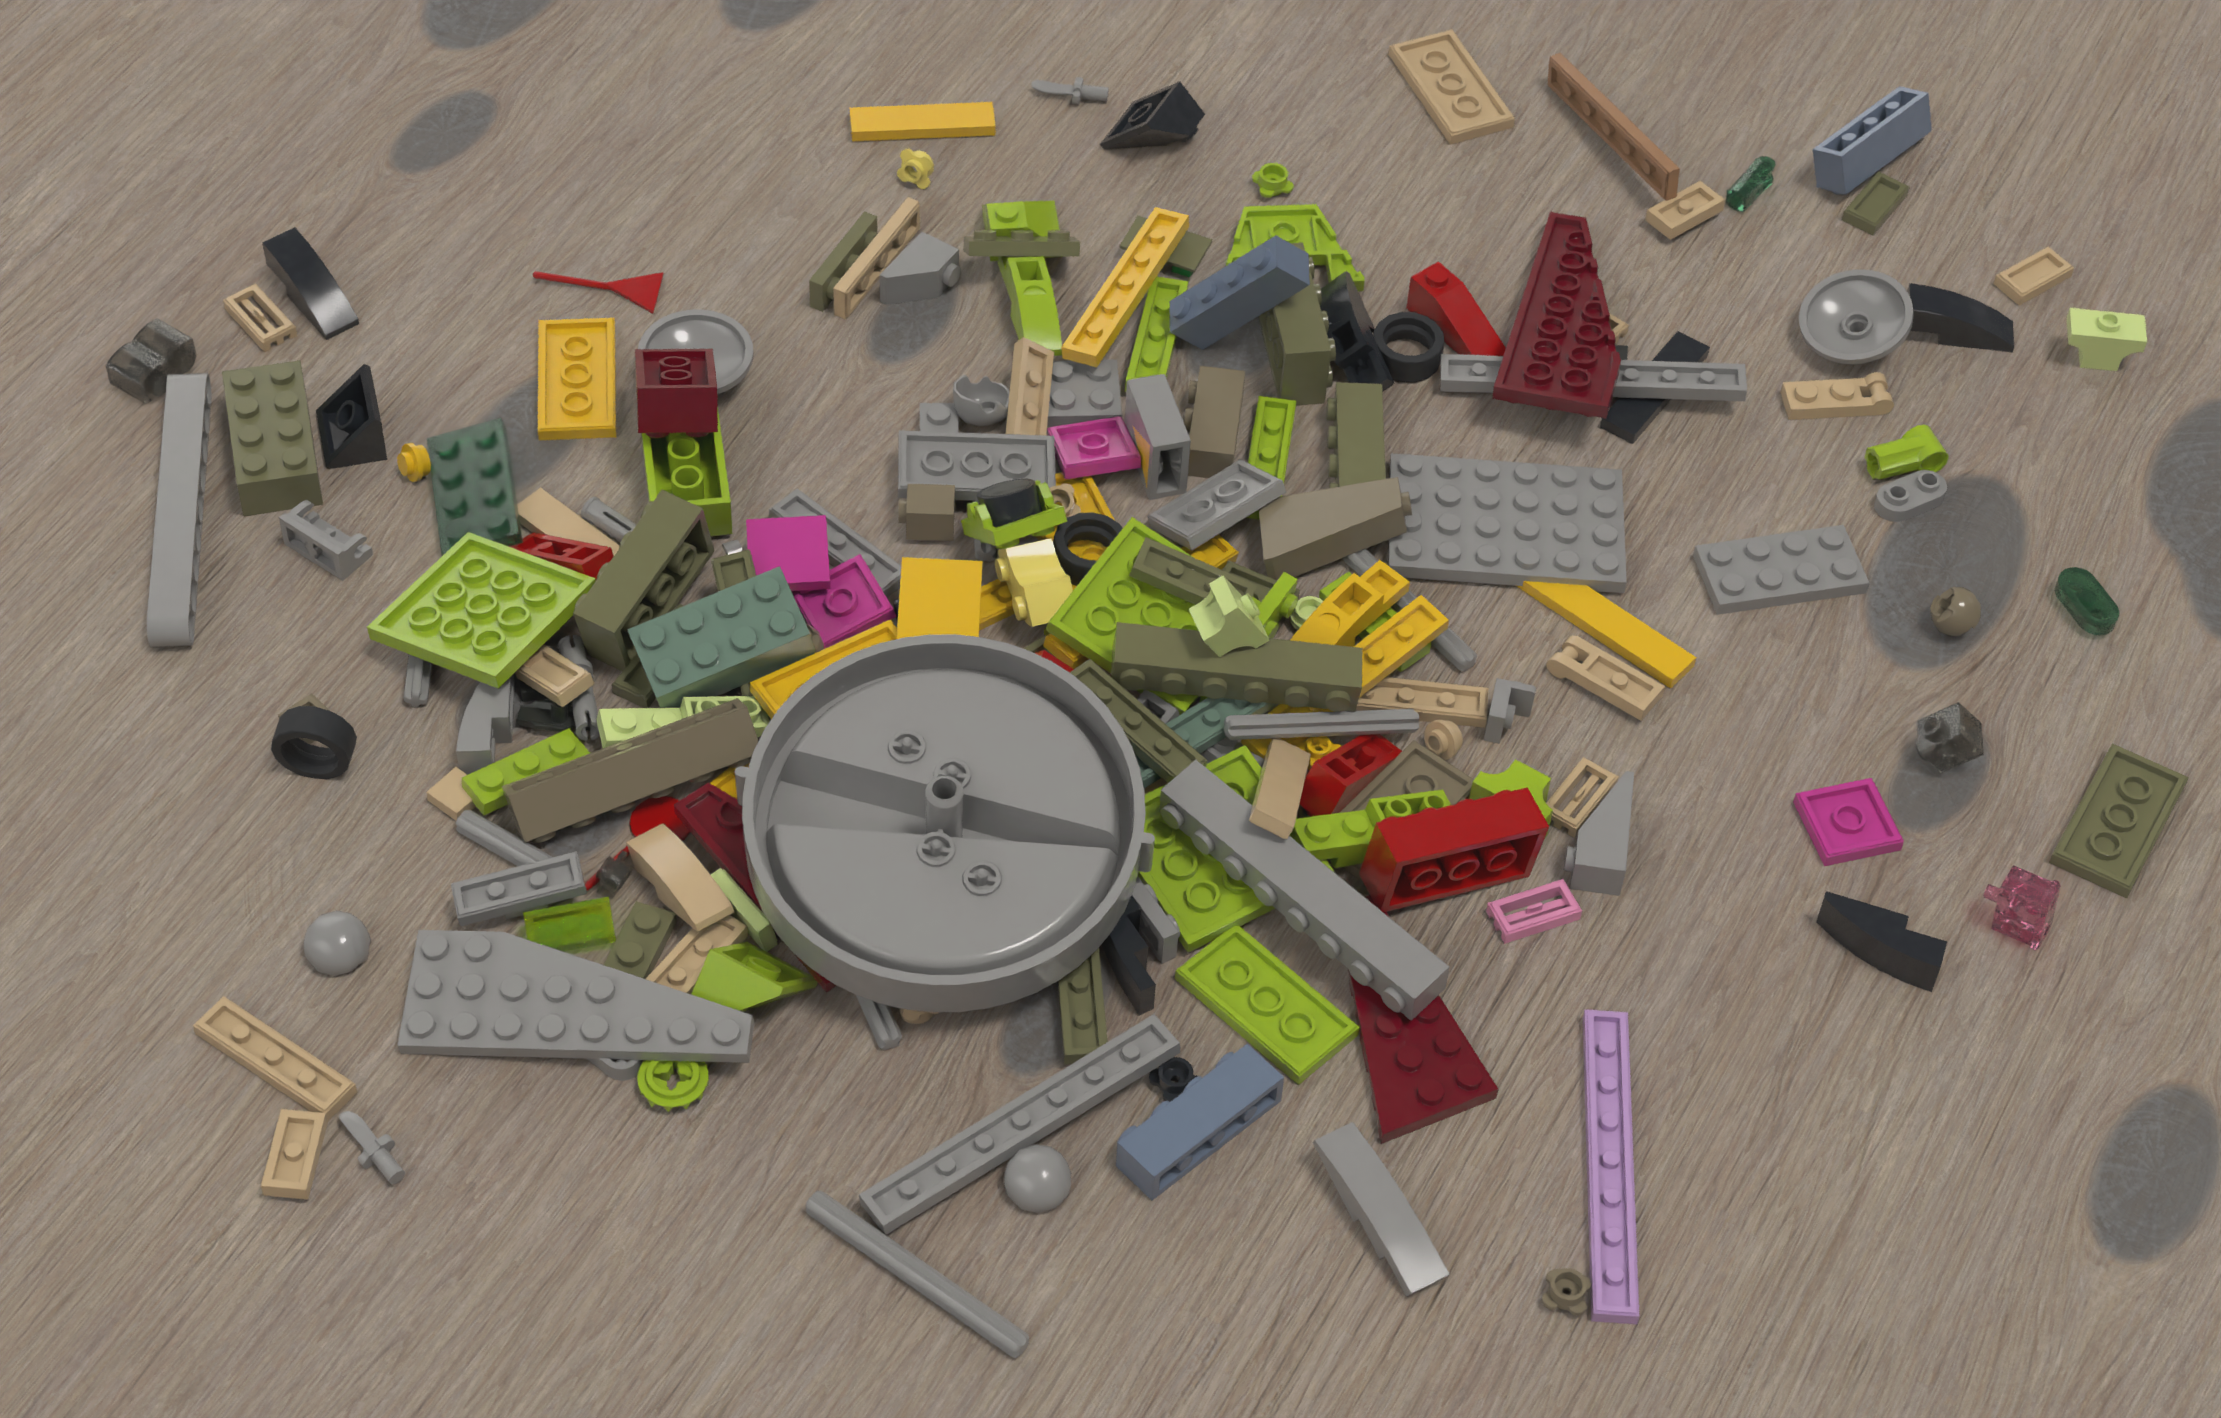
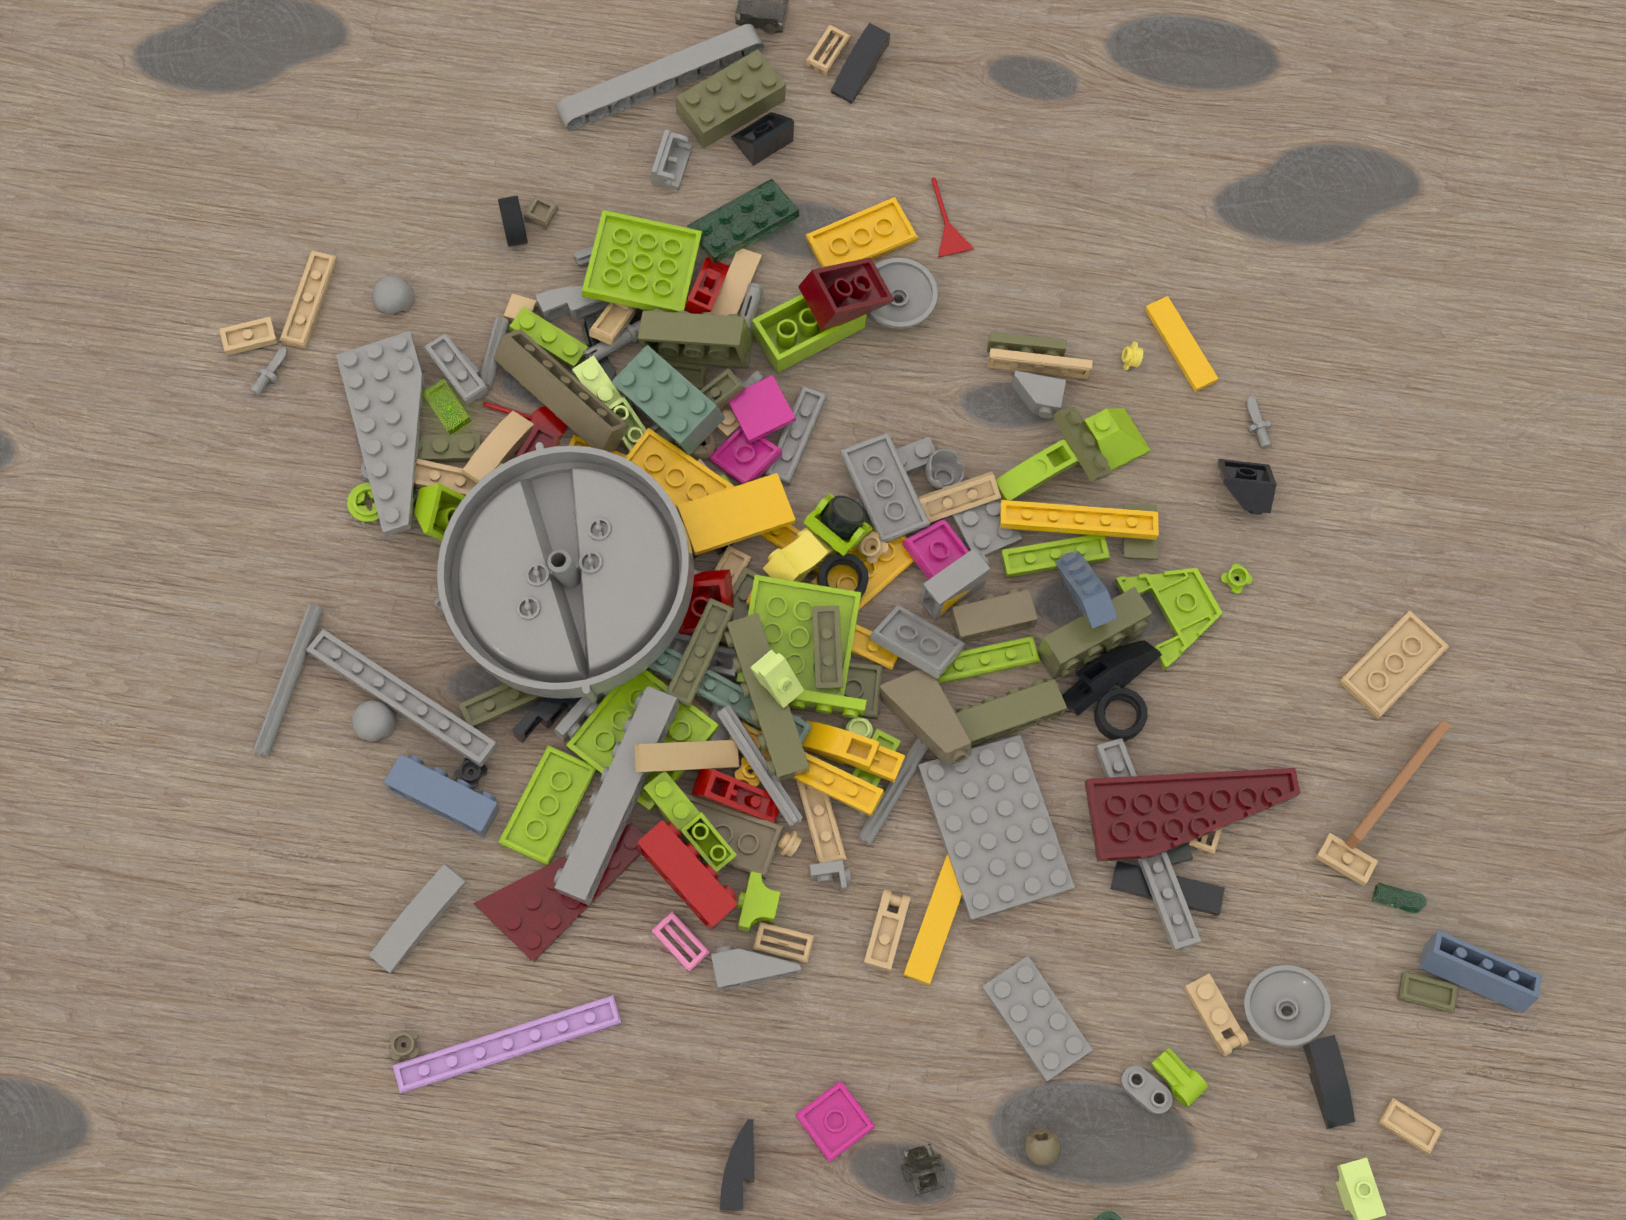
camera: 65 degrees right, 20 degrees up
yellow plate [397,443,431,482] -> none
clear smoke plate [595,851,634,895] -> none
dark tan brick [898,484,955,541] -> none
red slope [1406,261,1506,356] -> none

